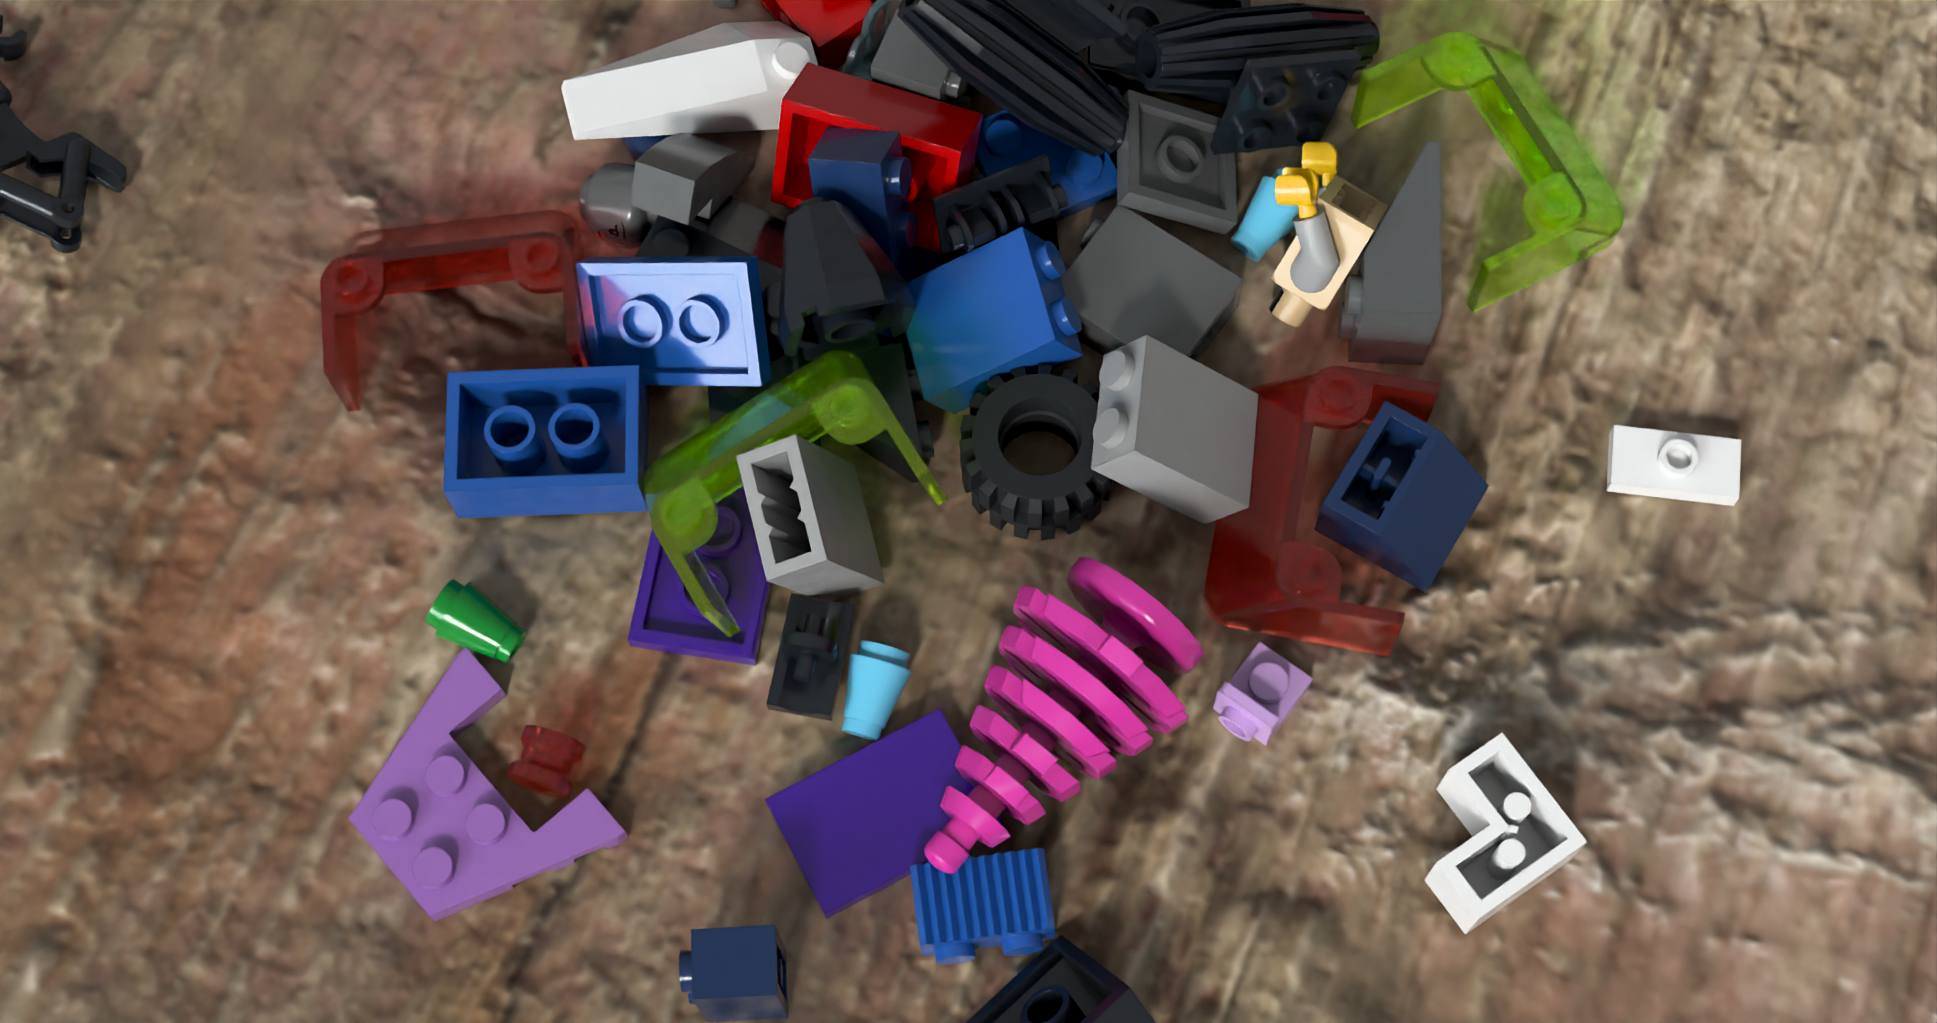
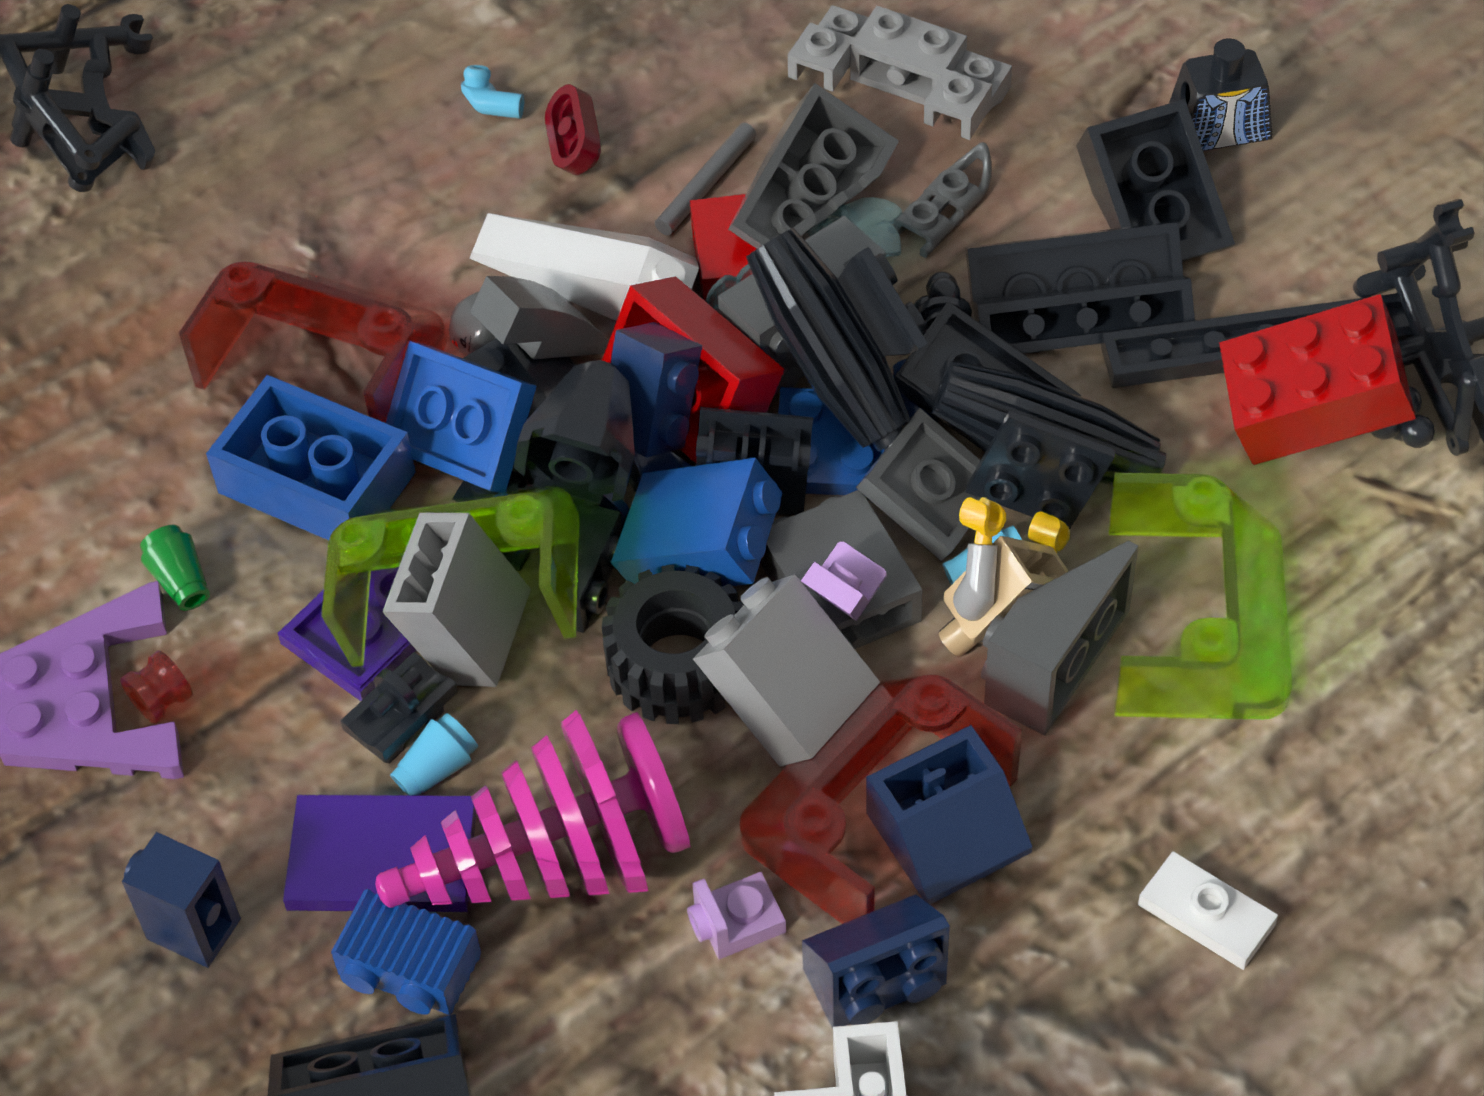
camera: 30 degrees right, 15 degrees down
none -> lavender bracket [801,542,887,621]
none -> dark blue slope [802,894,950,1029]

